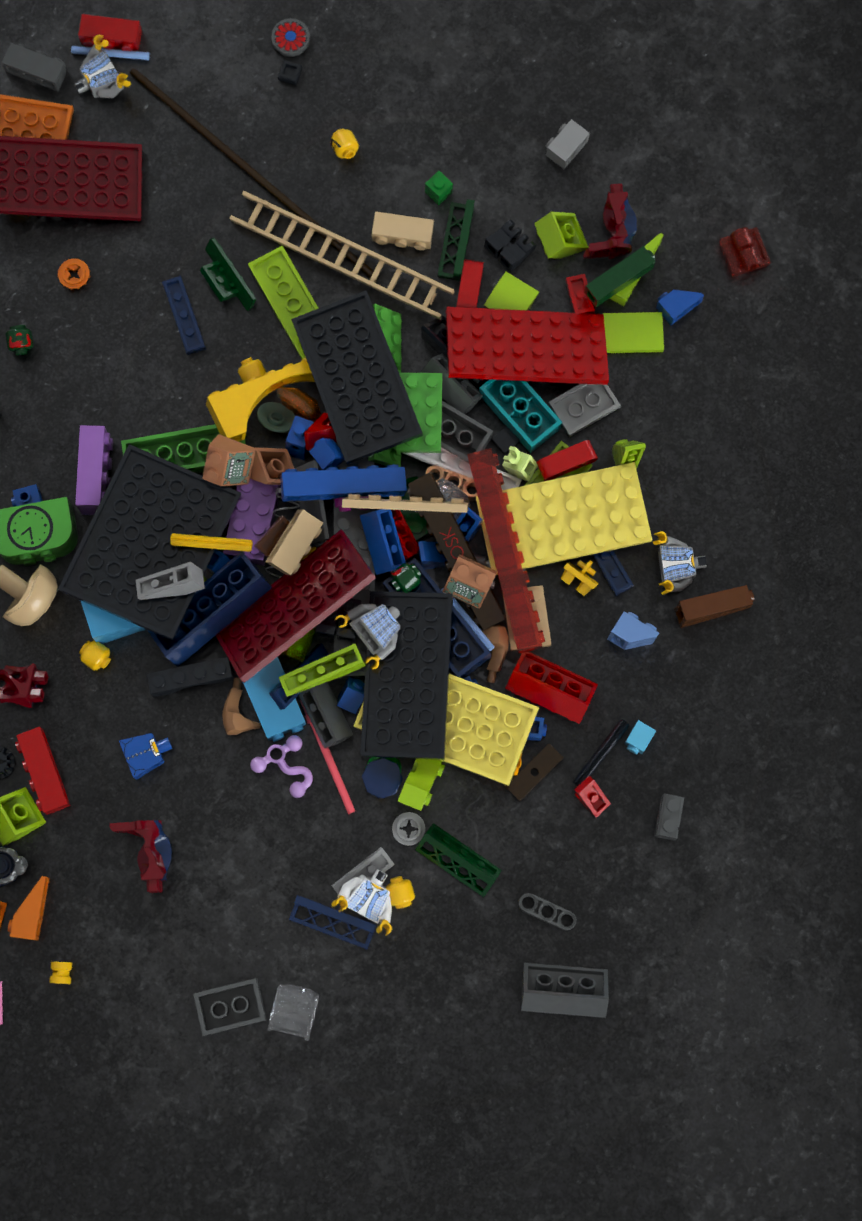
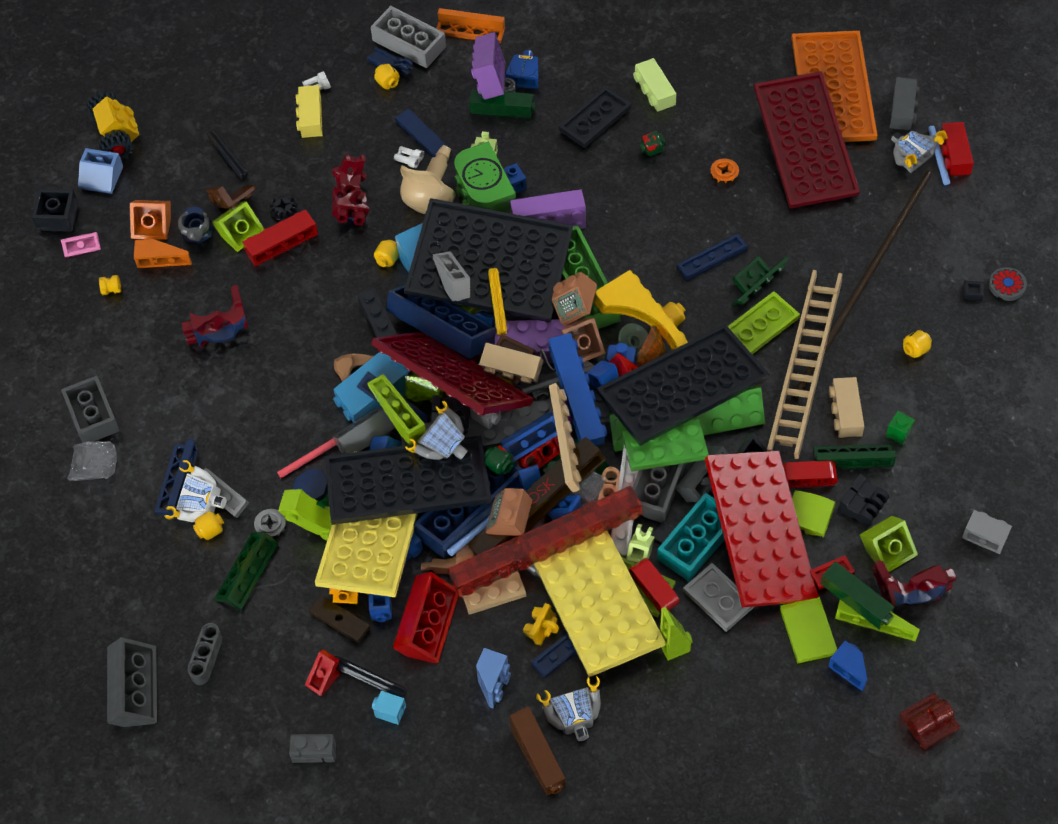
camera: 85 degrees right, 20 degrees down
blue torso [119,733,172,780] -> none
lavender piece [250,735,313,798] -> none

